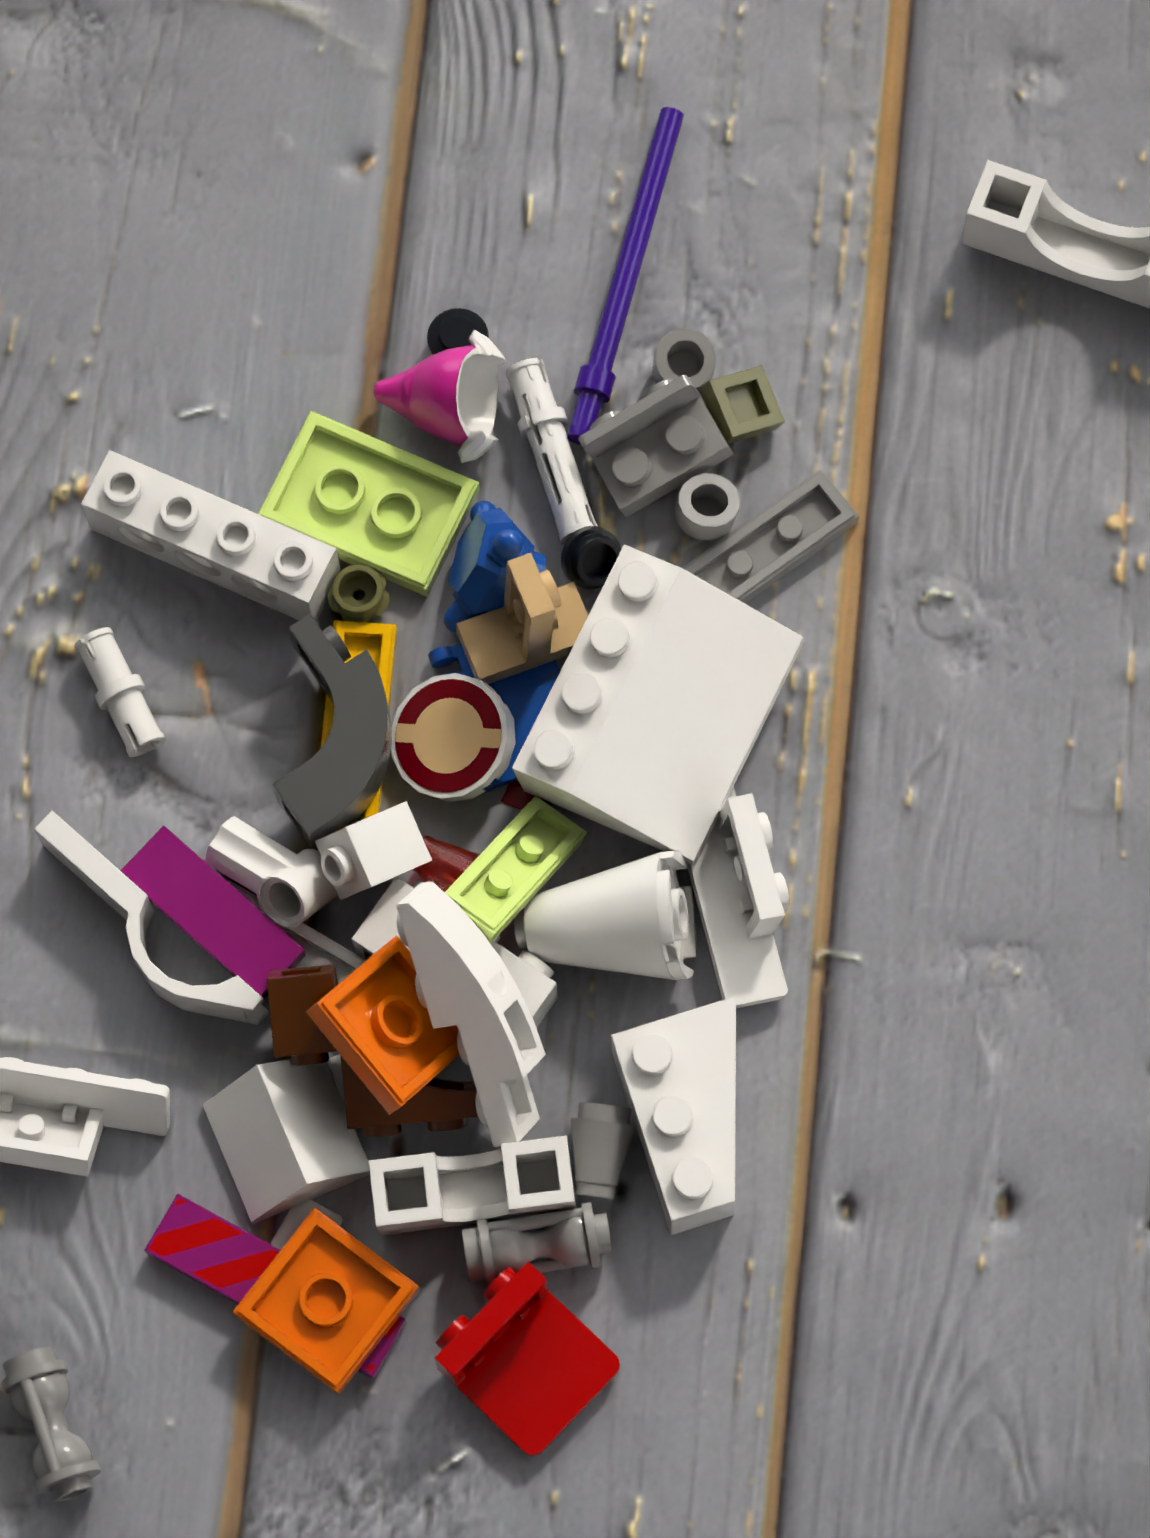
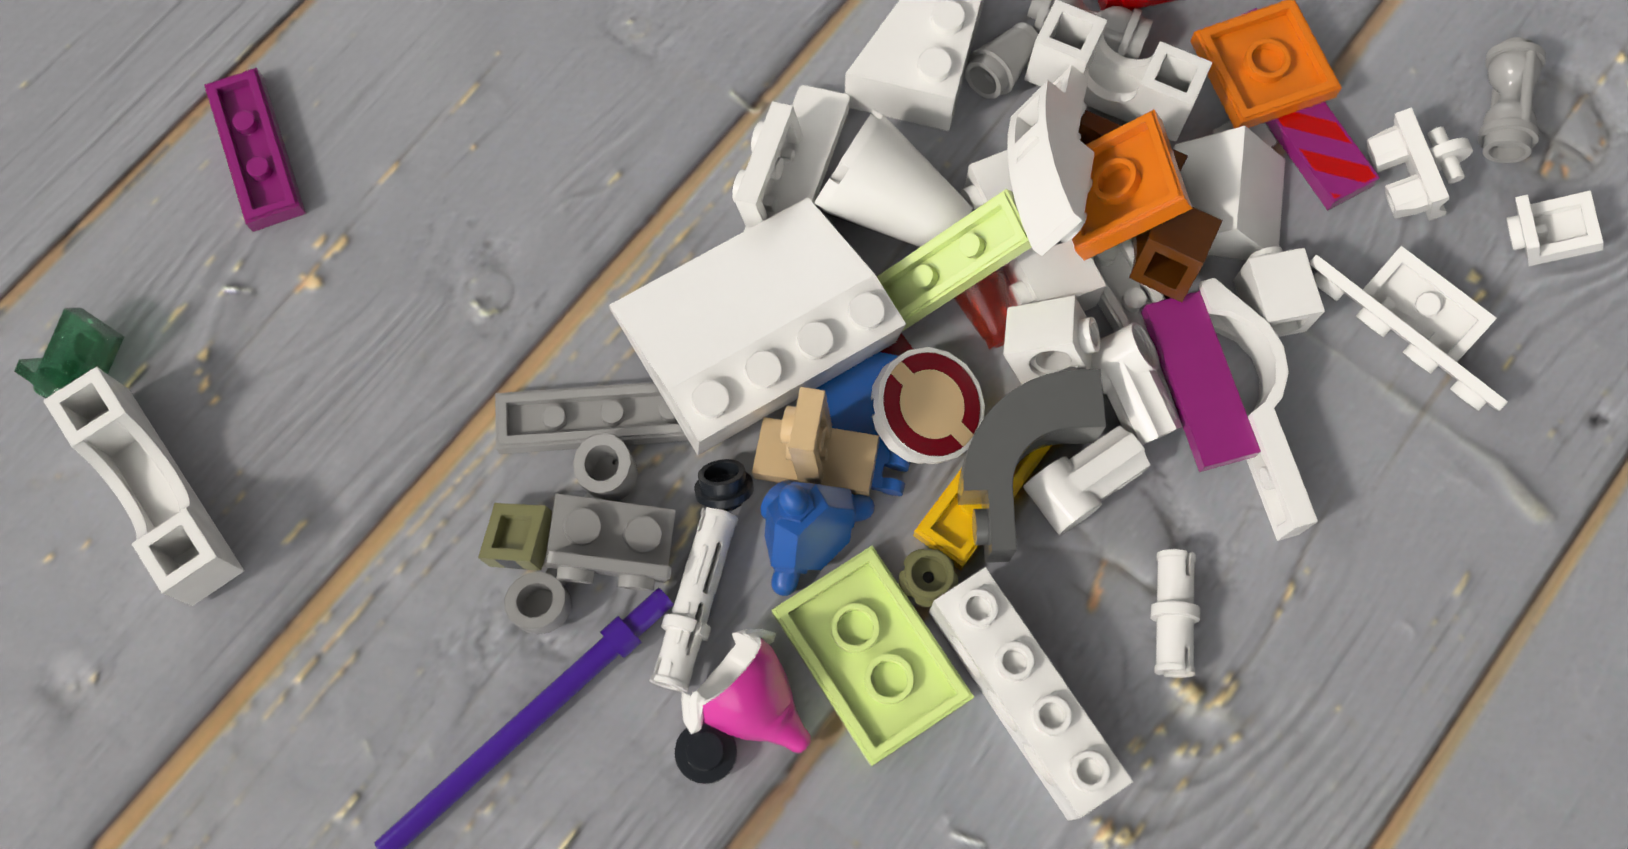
camera: 150 degrees left, 0 degrees up
none -> white piece [1023,425,1150,536]
none -> white brick [1233,246,1325,337]
none -> white hips [1367,107,1473,221]

